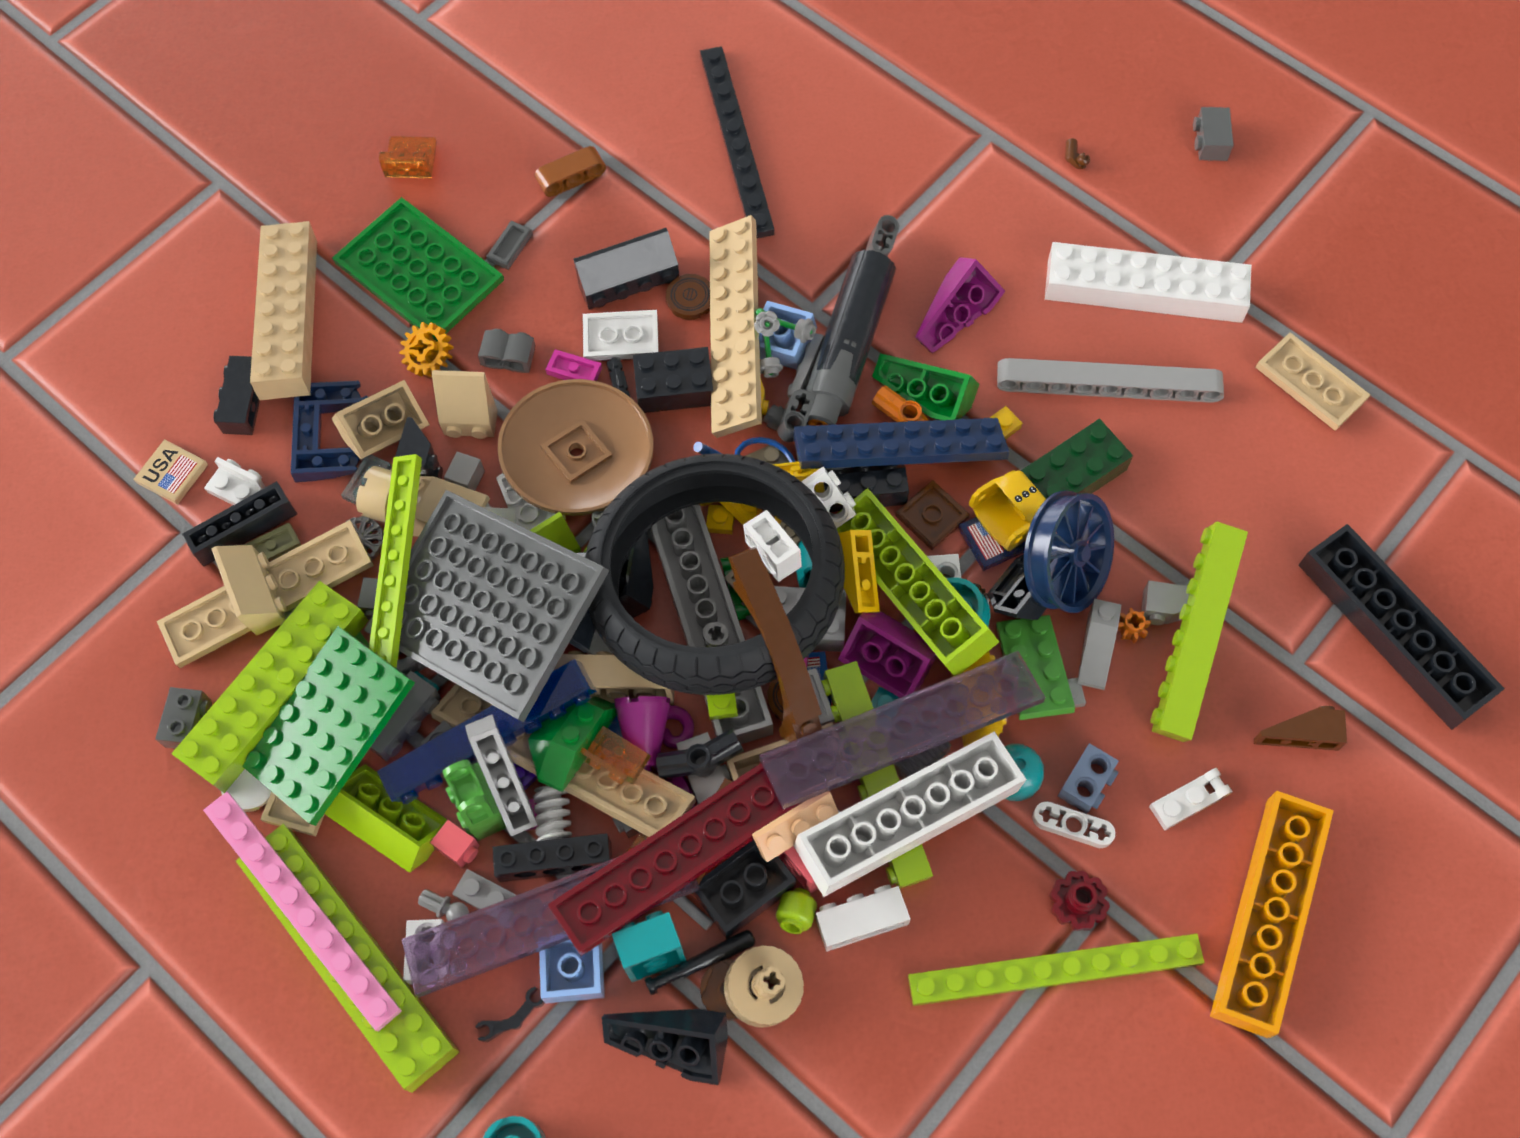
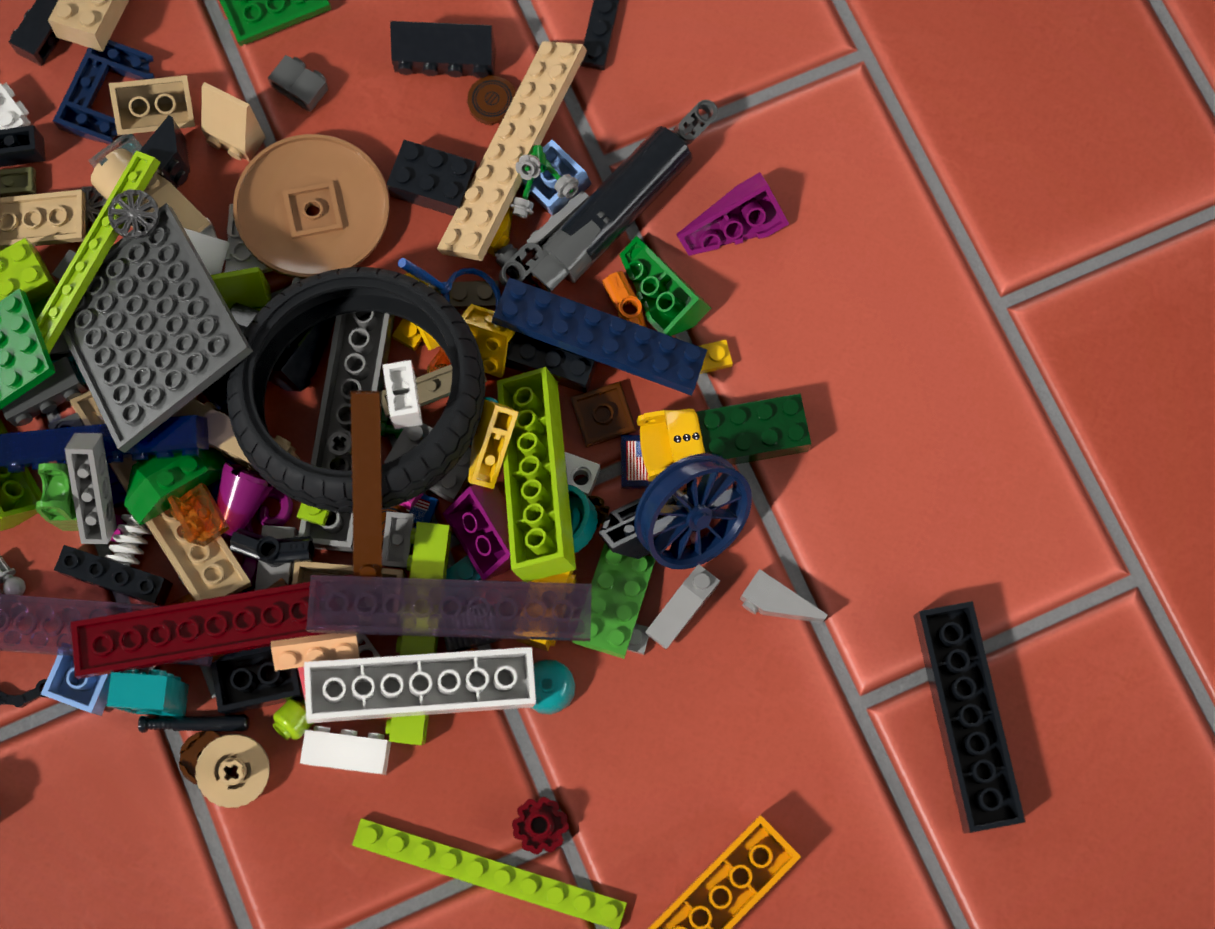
camera: 25 degrees right, 10 degrees up
light orange gear [399,322,454,377] -> none
coral brick [430,820,479,868] -> none
light grey brick [444,452,485,491] -> none
light grey plate [452,869,518,922] -> none
dark pink plate [546,349,602,381] -> none
white plate [583,310,659,361] -> none
black wedge [602,1009,728,1085] -> none
black axle [607,358,630,397] -> none
white brick [802,466,856,529] -> none
light grey beam [997,358,1224,403] -> none
white beam [1032,802,1116,848] -> none
white brick [1045,242,1251,323] -> none
sand blue brick [1057,743,1119,814] -> none
reddish brown arm [1065,138,1090,169] -> none
orange gear [1117,608,1151,644] -> none
white plate [1149,768,1233,831] -> none
lime brick [1151,521,1248,742] -> none
dark grey brick [1193,107,1233,161] -> none
reddish brown slope [1254,706,1347,751] -> none
tan plate [1255,332,1370,431] -> none
none -> flat silver wheel [108,189,160,239]

